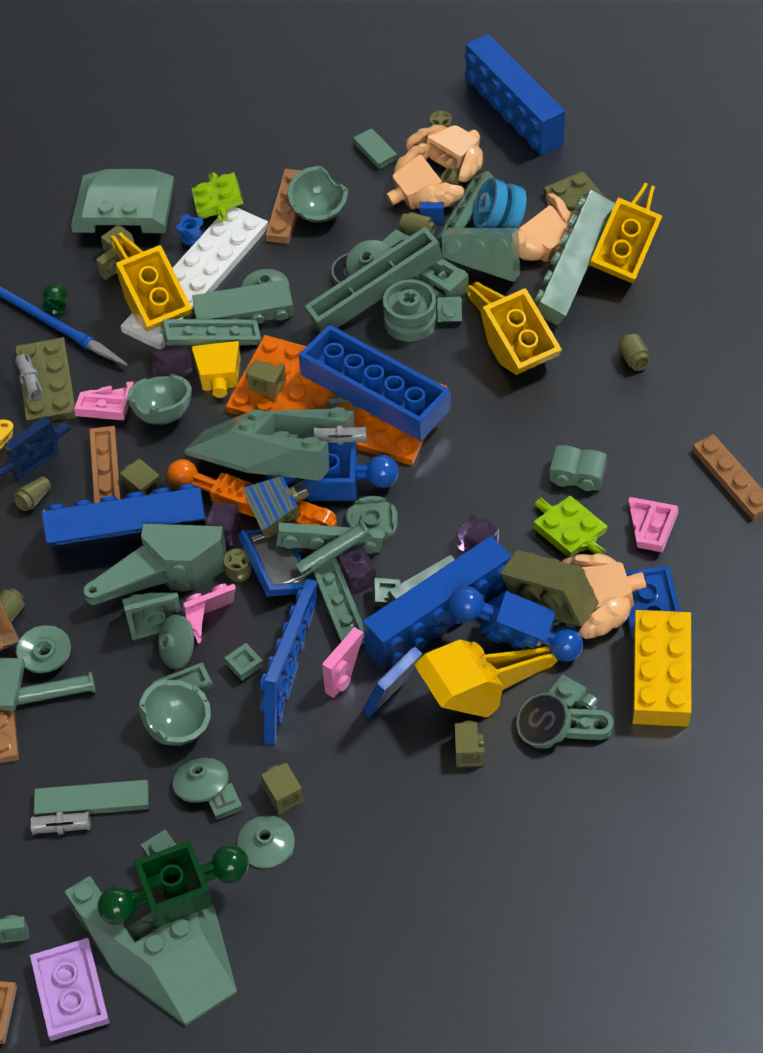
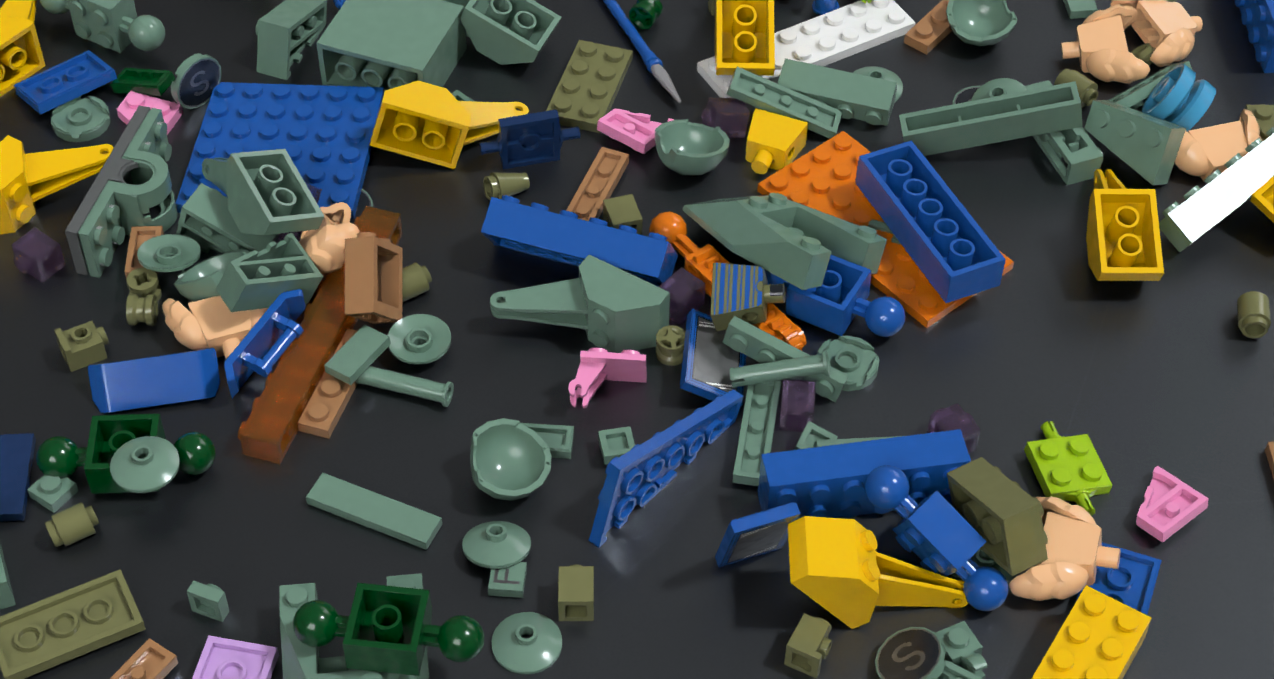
camera: 25 degrees right, 5 degrees down
light grey pin [15,354,44,400] -> none
light grey pin [31,811,91,835] -> none
sand green slope [122,593,182,640] -> none
sand green dish [158,614,194,669] -> none
olive brick [245,360,286,398] -> none
light grey pin [314,425,367,445] -> none
bright pink wing [322,627,363,698] -> none
sand green wheel [383,279,436,342] -> none
blue tile [420,202,444,225] -> none
sand green plate [437,297,462,323] -> none
sand green brick [550,445,607,491] -> none

